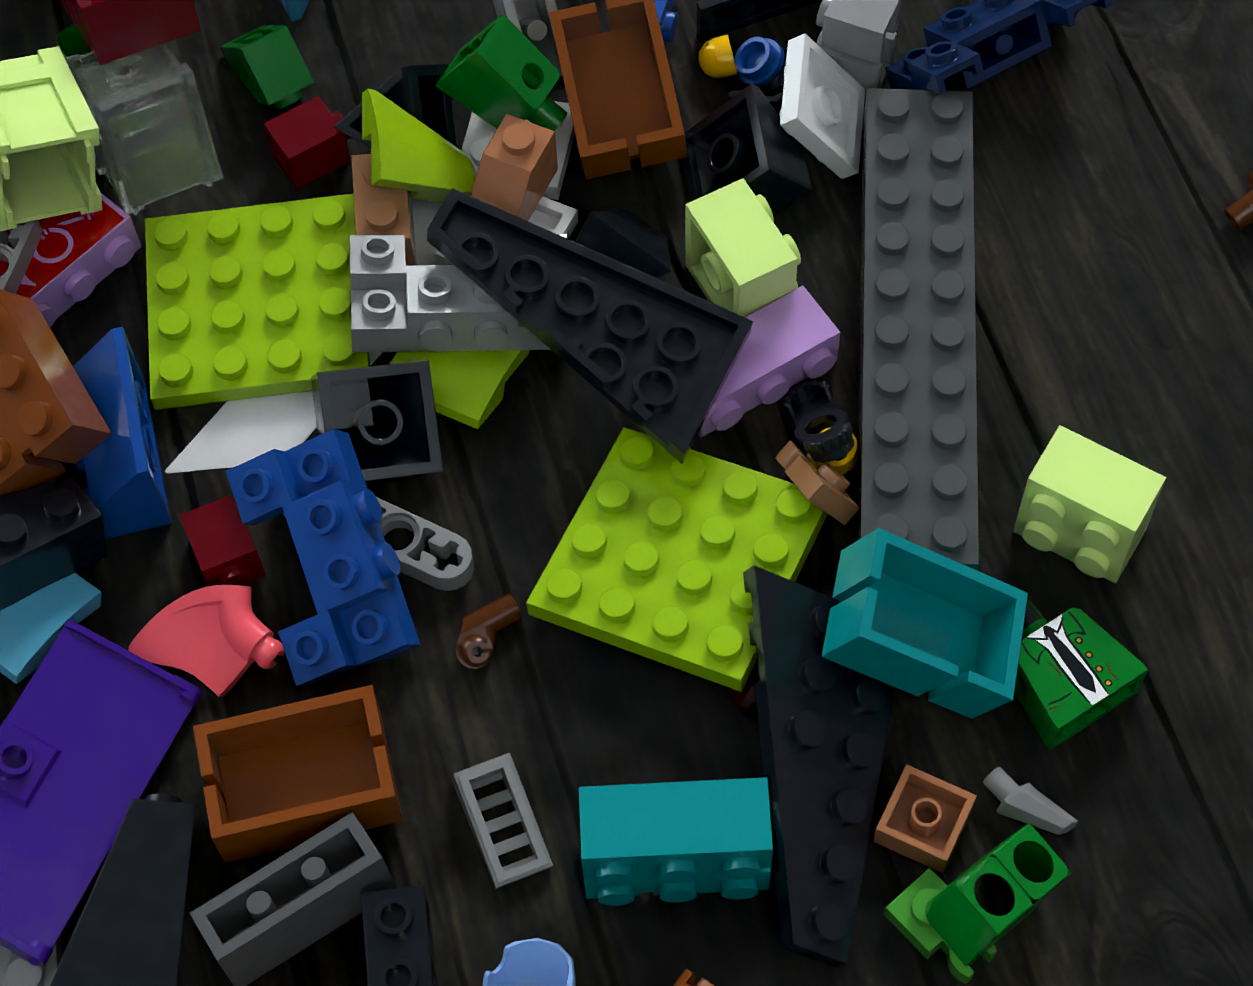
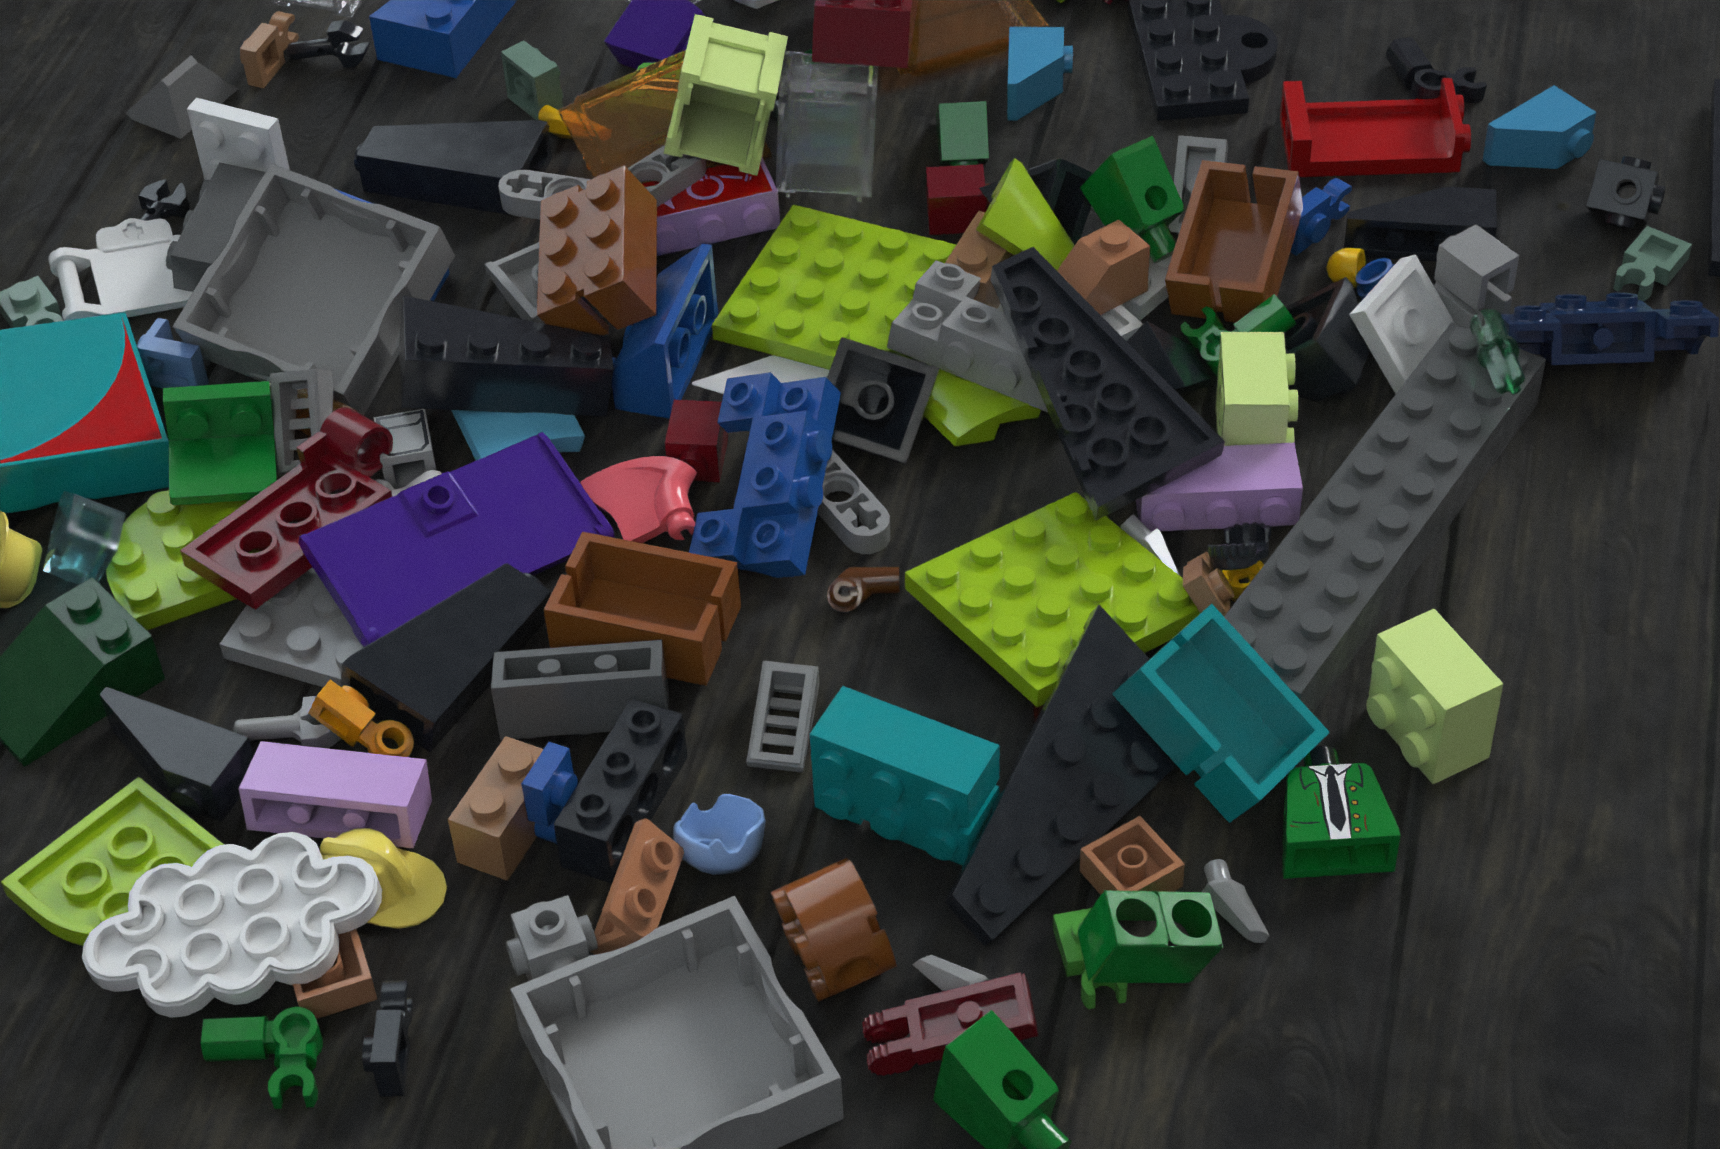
camera: 30 degrees right, 15 degrees down
none -> light grey bar [1120,514,1180,576]
none -> green bar [1181,294,1296,377]
none -> clear green axle [1469,309,1526,395]

